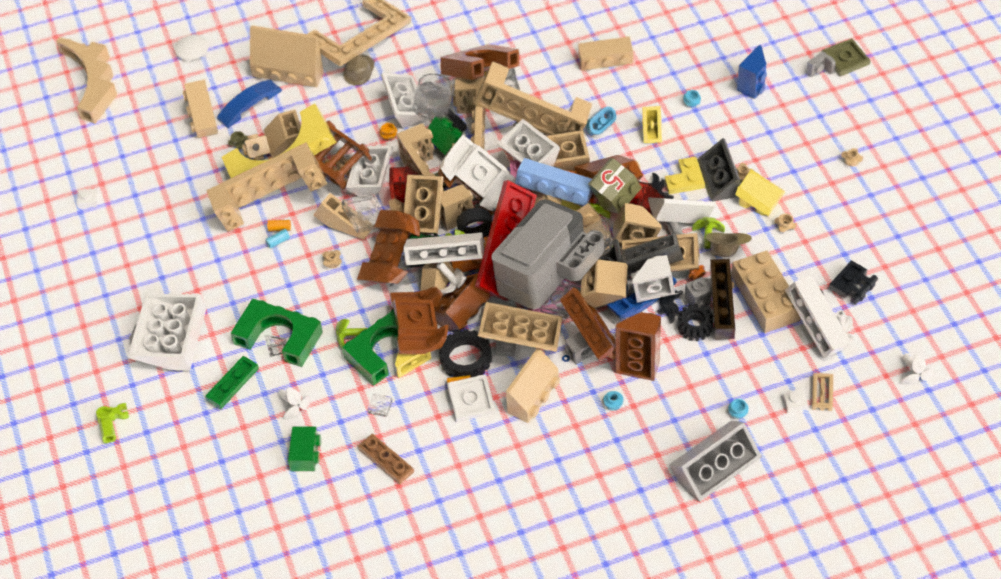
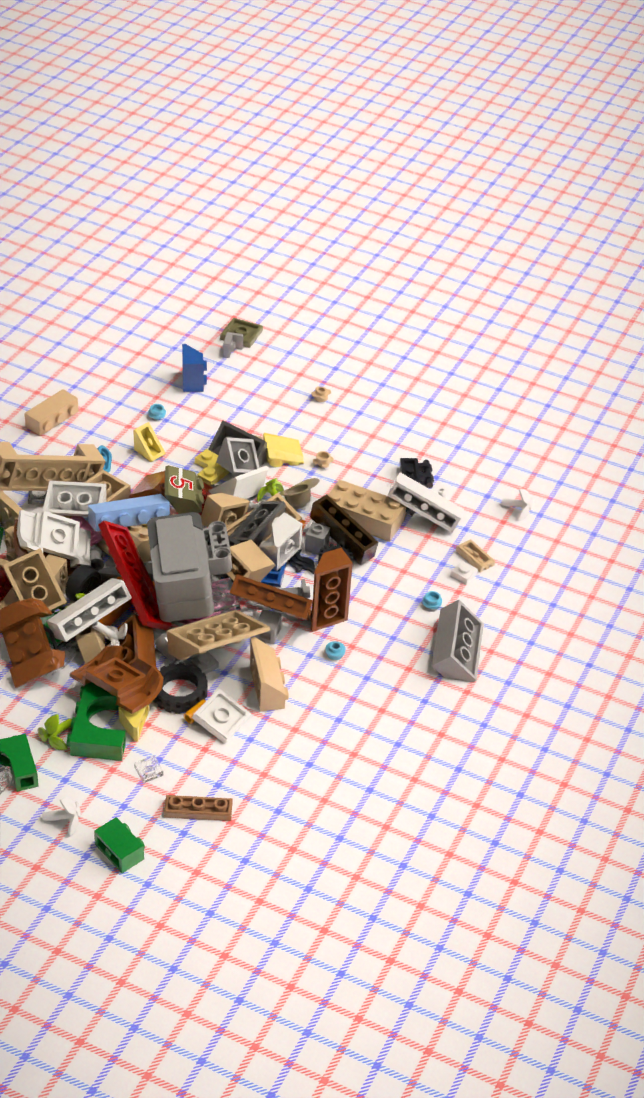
camera: 50 degrees left, 10 degrees down
none -> light grey slope [216,437,260,478]

